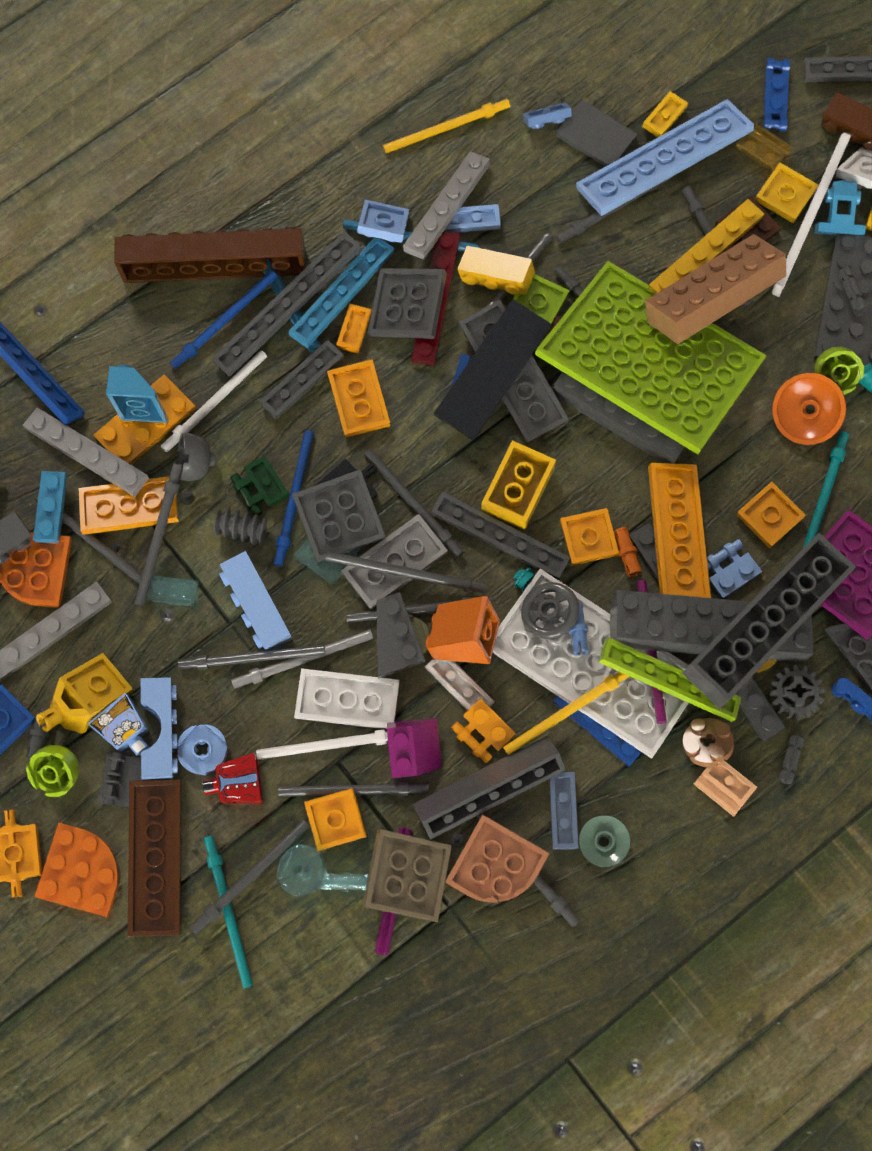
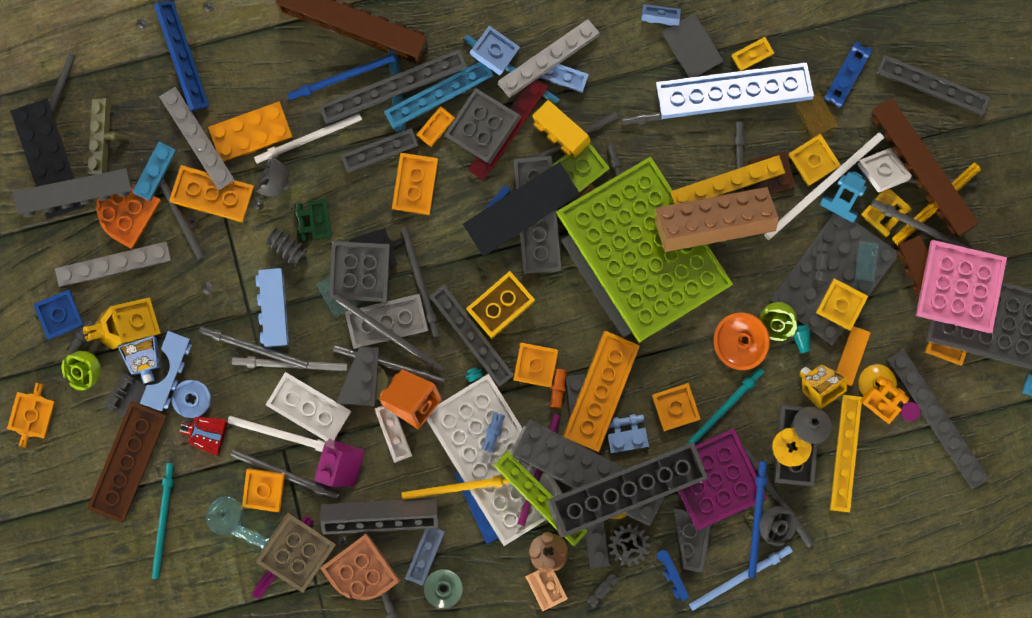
camera: 25 degrees right, 10 degrees up
orange plate [34,823,119,918] -> none
dark azure slope [106,364,169,423] -> none
dark grey bar [134,463,183,606] -> none
clear light blue plate [146,575,200,607] -> none
dark grey bar [189,820,310,934] -> none
blue bar [274,430,314,567] -> none
light orange plate [451,697,516,763] -> none
dark grey plate [521,582,579,639] -> none

